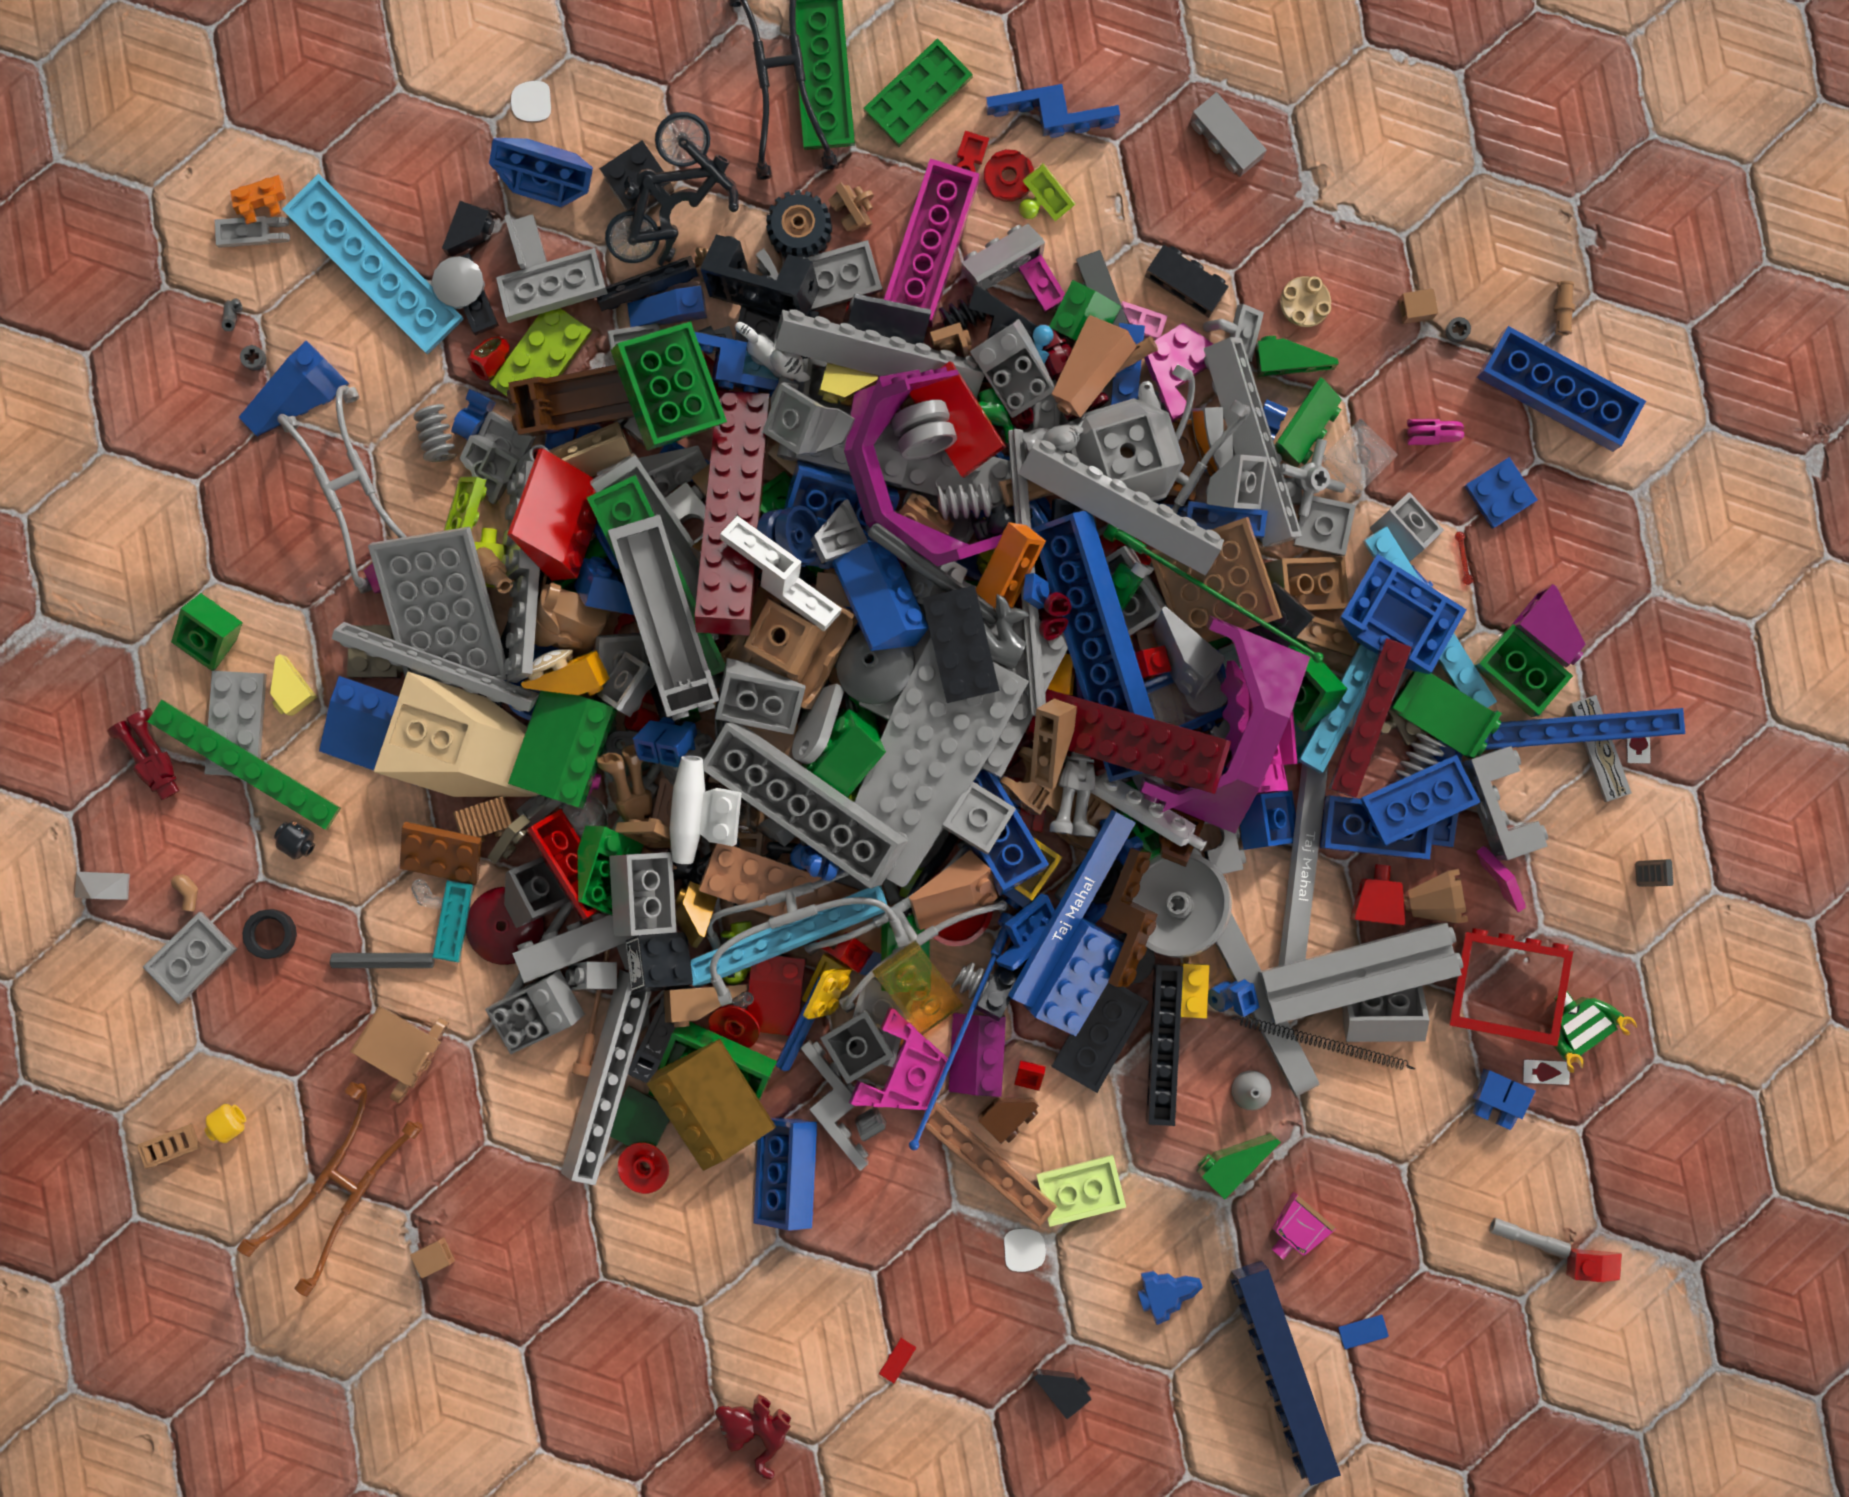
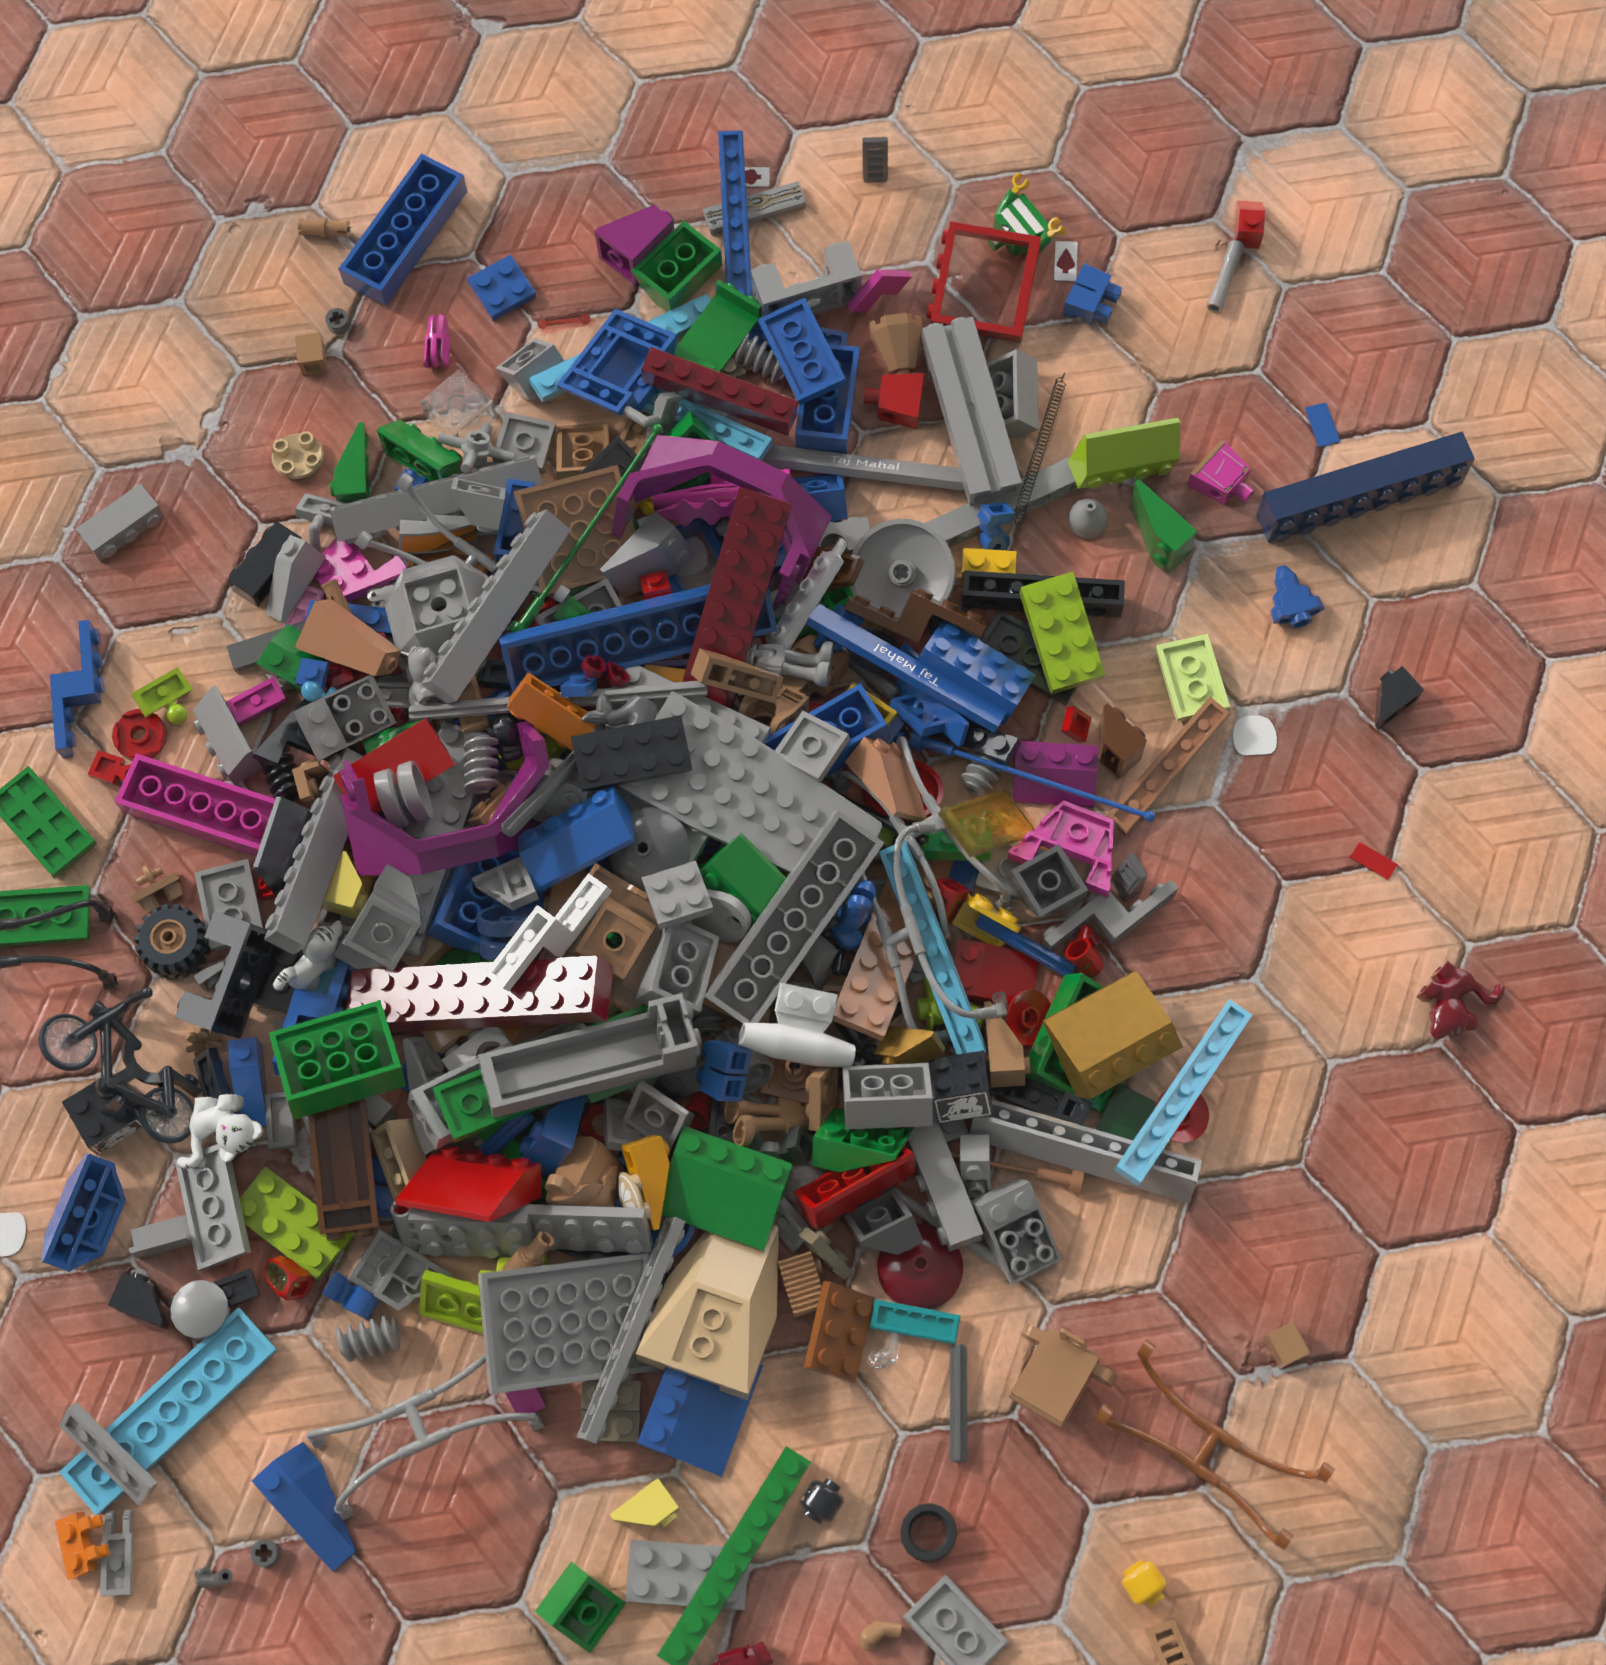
camera: 90 degrees left, 15 degrees down
blue slope [754,1118,817,1230] -> none
none -> light grey plate [59,1402,158,1506]
none -> white animal [177,1094,263,1169]
none -> light grey slope [266,535,326,623]
none -> blue plate [295,658,330,691]
none -> light grey plate [623,391,683,446]
none -> light grey plate [642,861,714,930]
none -> pearl dark grey piece [760,1126,812,1166]
none -> lime brick [1020,572,1105,695]
none -> red piece [1065,925,1104,978]
none -> lime slope [1068,418,1180,489]
none -> medium azure plate [1114,999,1252,1187]

